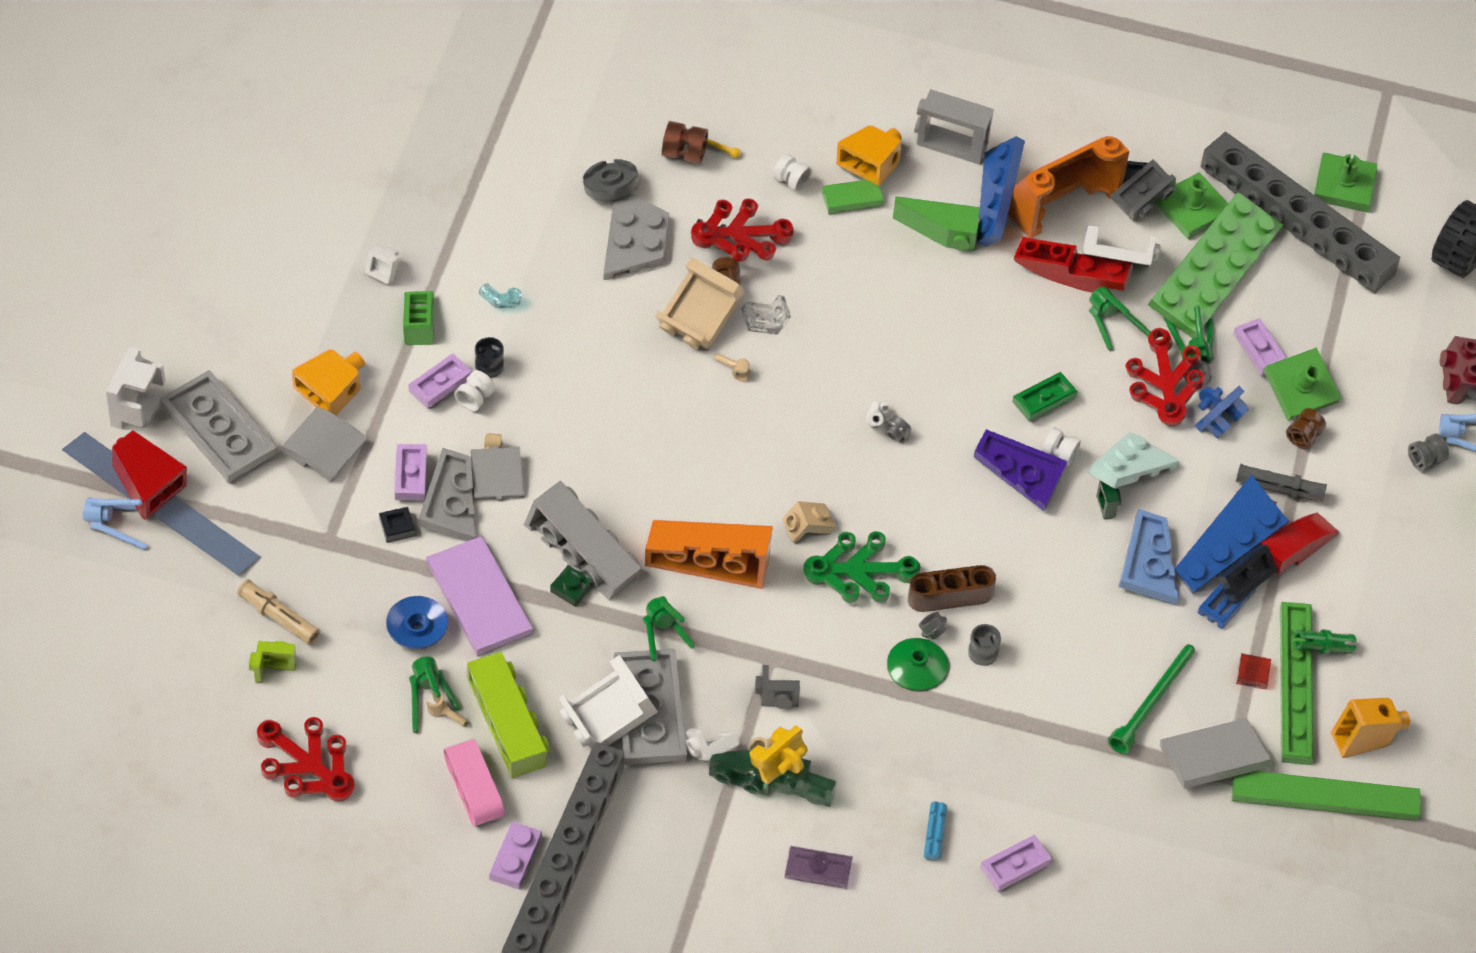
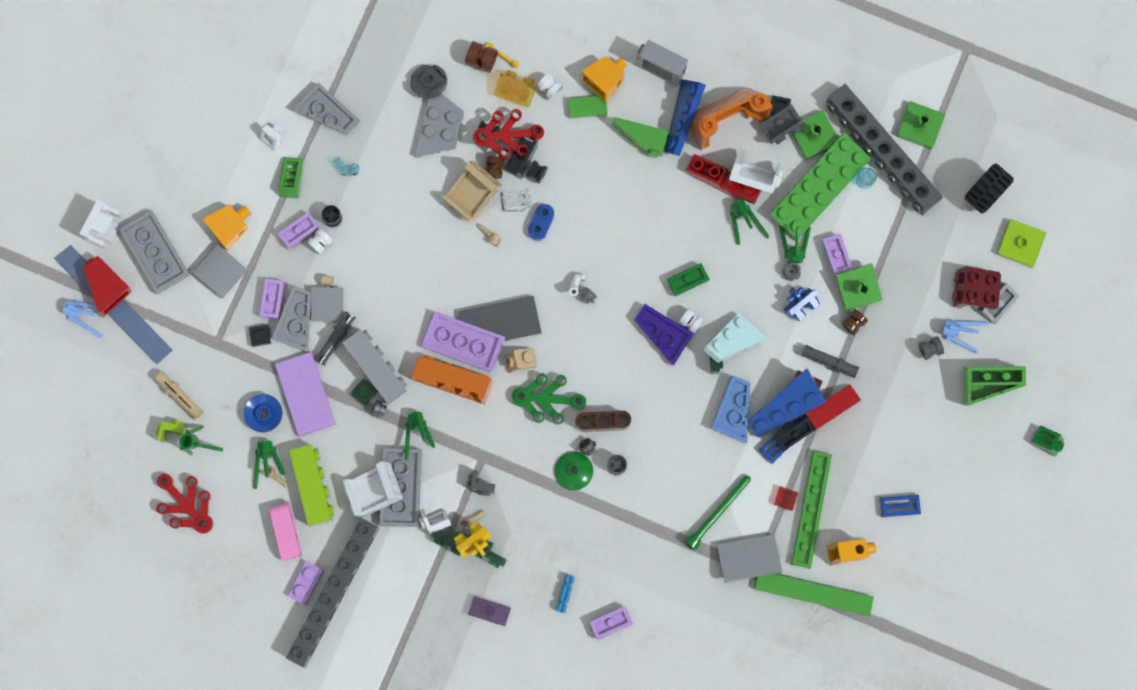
camera: 10 degrees right, 25 degrees up
red plant [1125,328,1206,426] -> none
green pin [1293,629,1357,654] -> none
none -> green plant [179,425,223,455]
none -> light grey wing [292,83,360,135]
none -> dark grey pin [315,311,356,366]
none -> flat silver plate [371,400,387,418]
none -> lavender tile [421,311,505,373]
none -> dark grey tile [459,296,542,341]
none -> clear yellow bracket [493,70,537,108]
none -> black panel [504,138,538,179]
none -> black wheel [526,160,548,184]
none -> blue plate [528,204,554,241]
none -> clear light blue wheel [856,167,877,189]
none -> blue tile [879,495,921,518]

